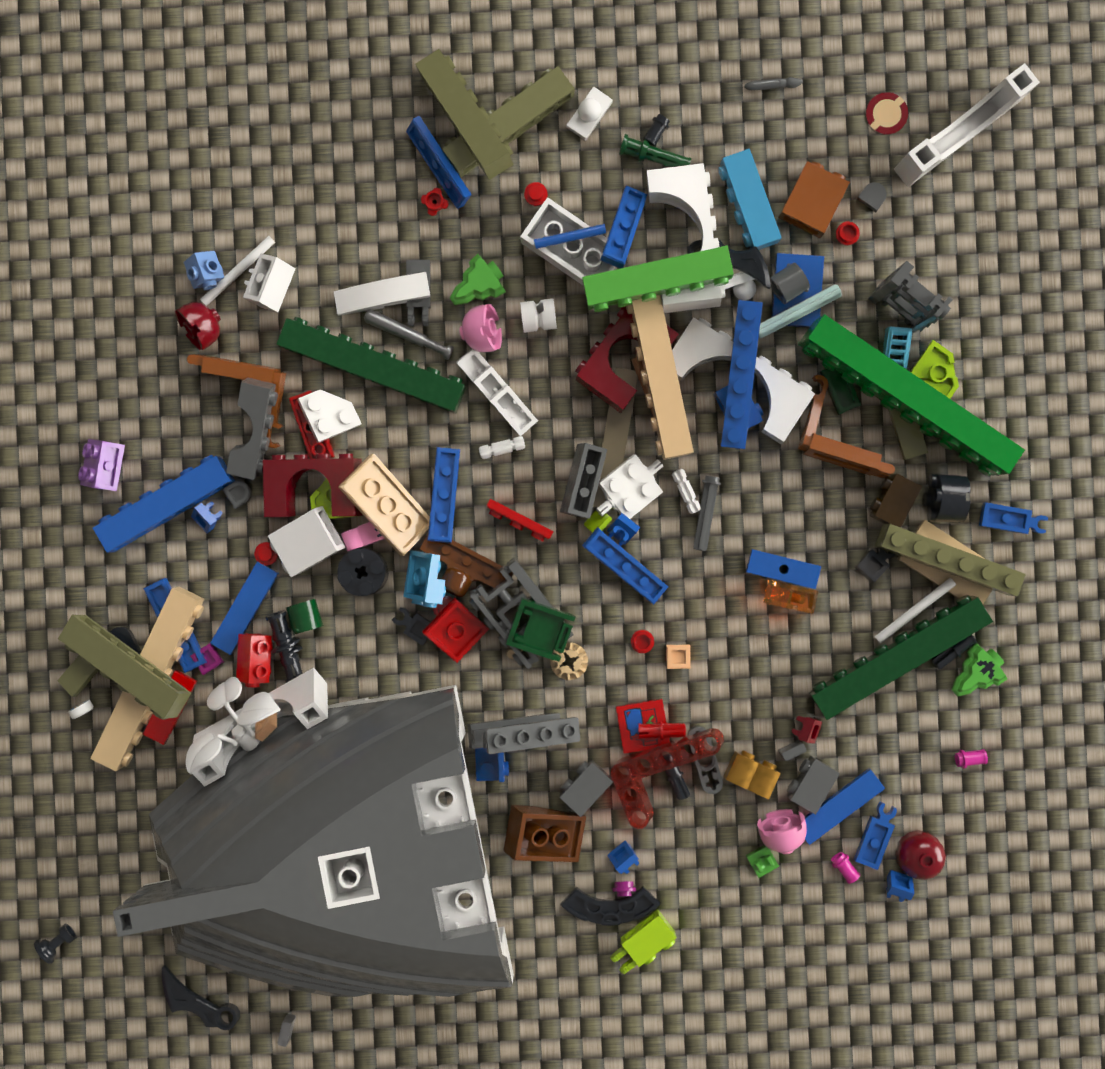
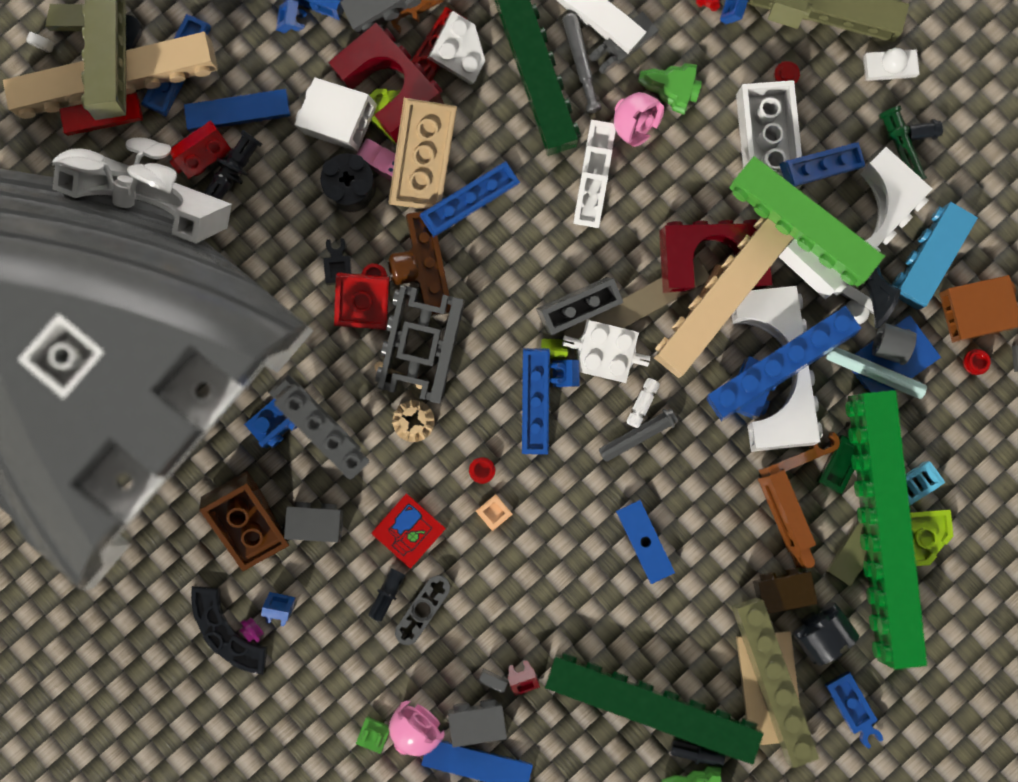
camera: 50 degrees right, 5 degrees down
magenta tile [190,643,224,675] -> none
dark grey tile [223,481,252,509] -> none
red plate [254,542,278,566] -> none
light nougat tile [255,712,277,742] -> none
dark green piece [286,599,324,635] -> none
dark azure plate [403,550,446,608] -> none
white axle [479,436,525,459] -> none
red tile [487,499,554,542] -> none
dark green container [505,597,576,662] -> none
white wheel [520,298,557,333] -> none
blue bar [534,224,606,249] -> none
lime hinge [610,909,677,974] -> none
clear red beam [611,728,724,829] -> none
red axle [639,721,686,740] -> none
pearl gold brick [723,750,781,799] -> none
clear orange slope [763,580,818,614] -> none
black plate [855,547,896,583] -> none
dark grey fence [868,261,953,333] -> none
white bar [875,578,956,644] -> none

